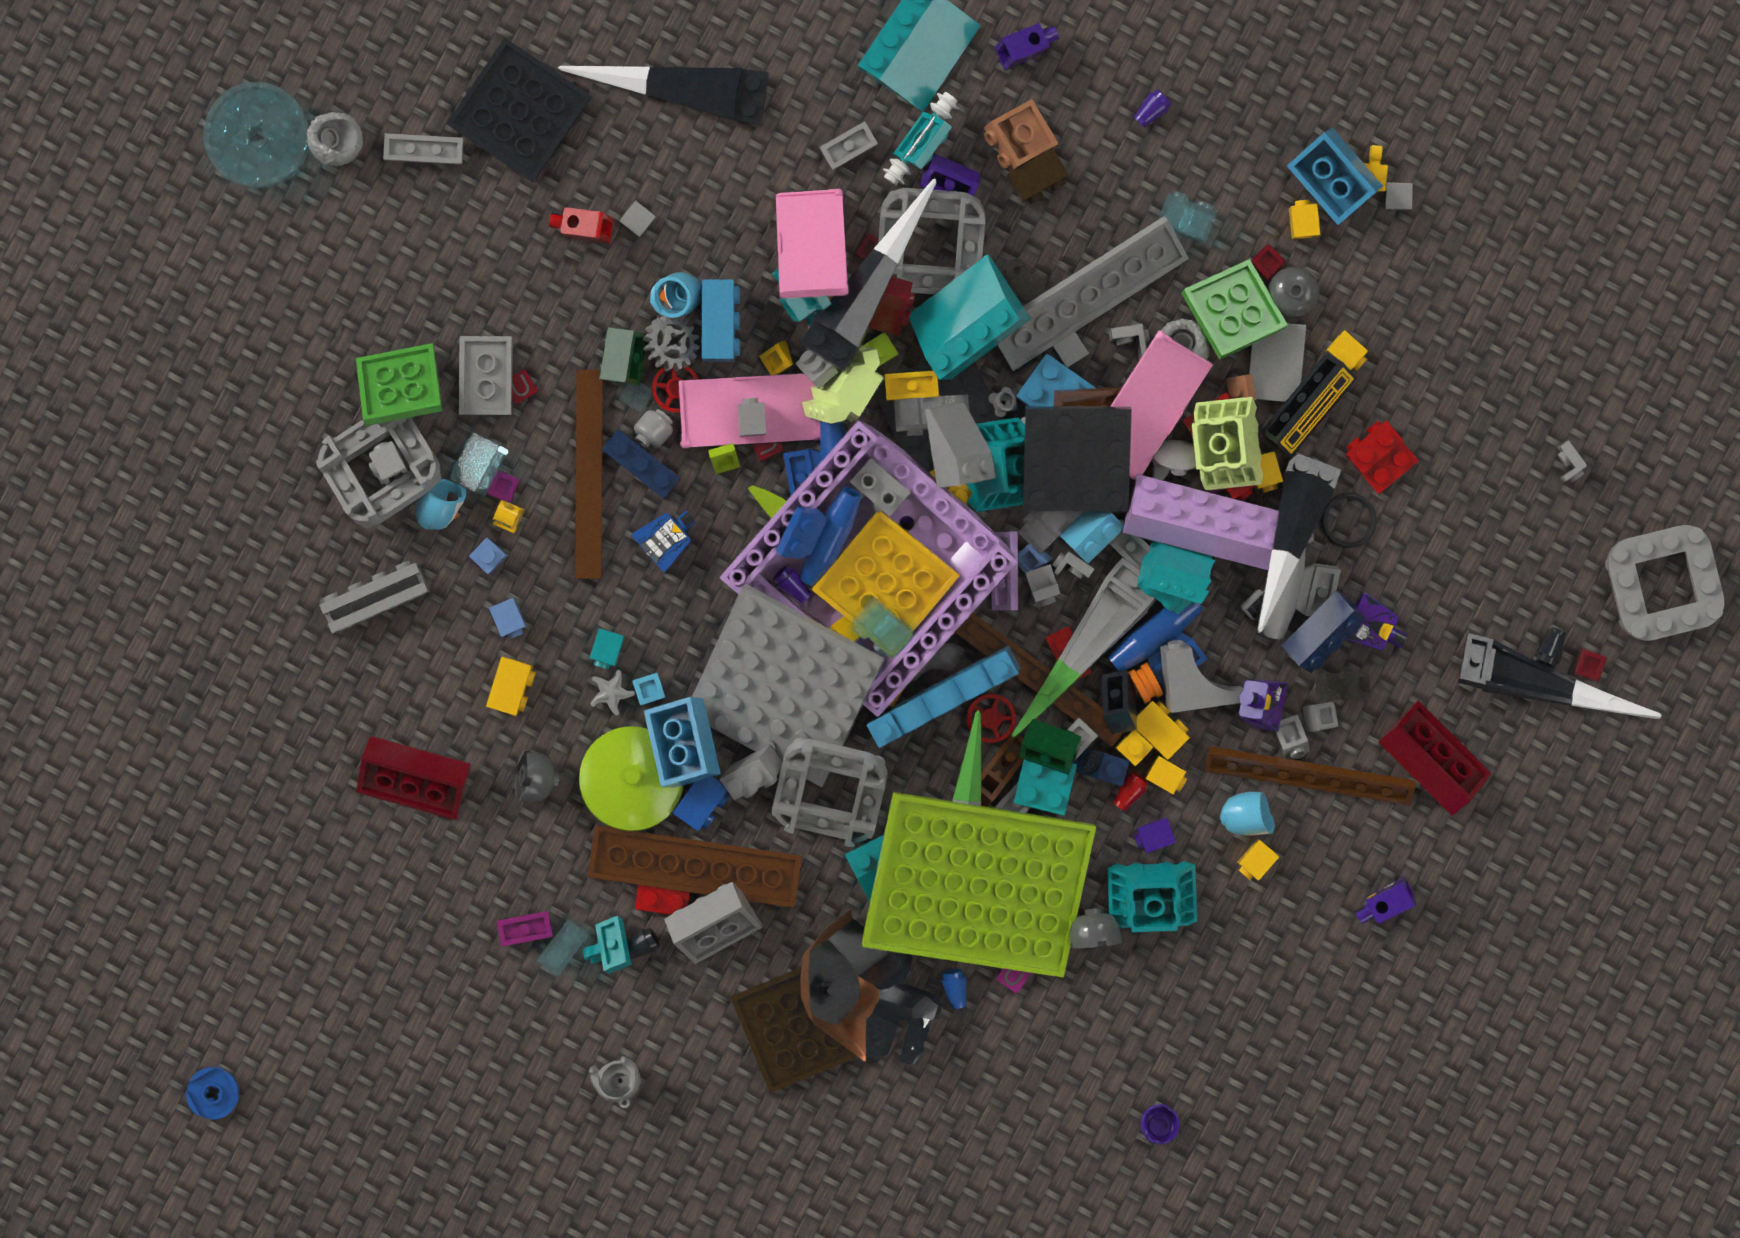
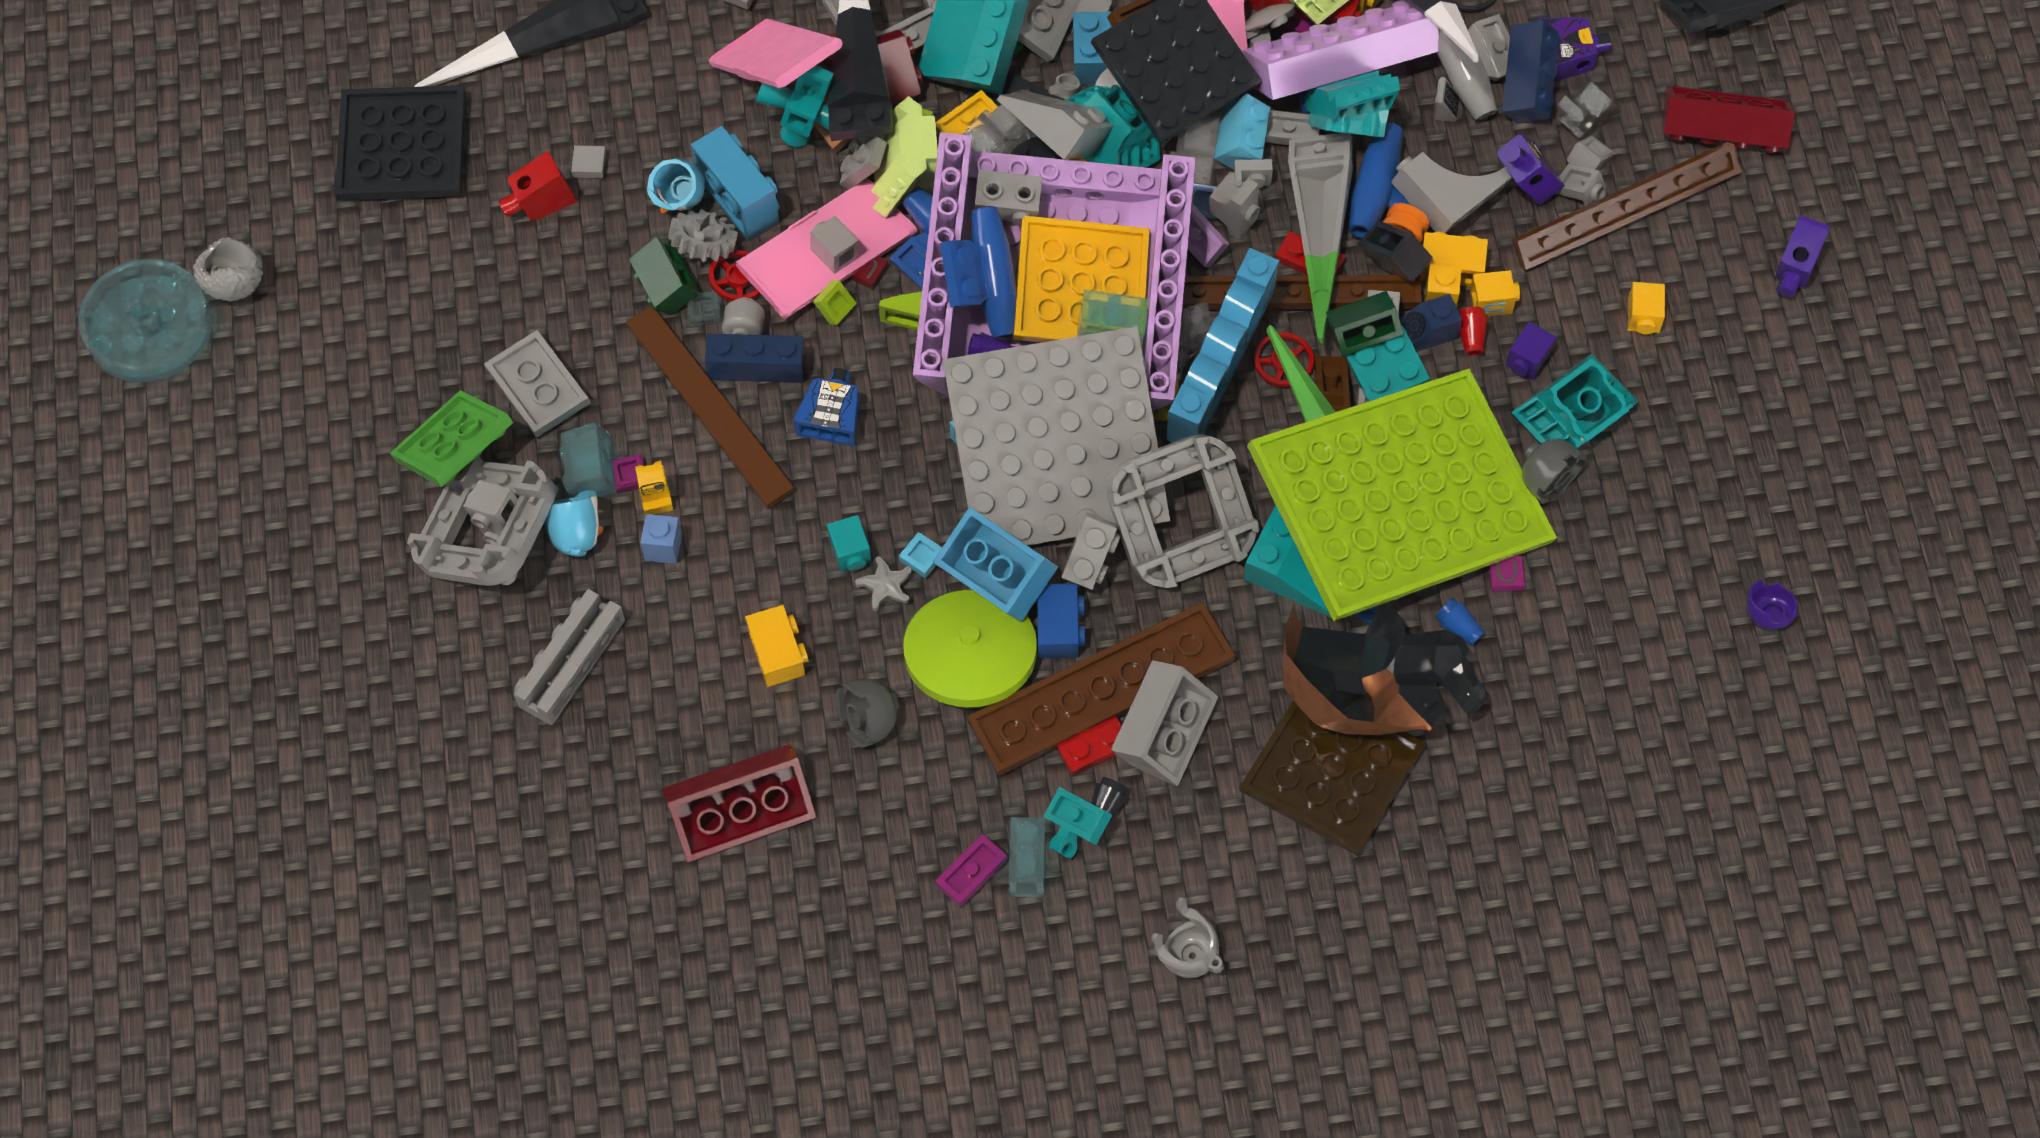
camera: 40 degrees left, 25 degrees down
light grey plate [383,133,464,165] -> none
medium blue brick [489,598,527,640] -> none
dark red tile [512,369,539,405] -> none
yellow slope [759,340,793,375] -> none
medium azure piece [1220,792,1275,835] -> none

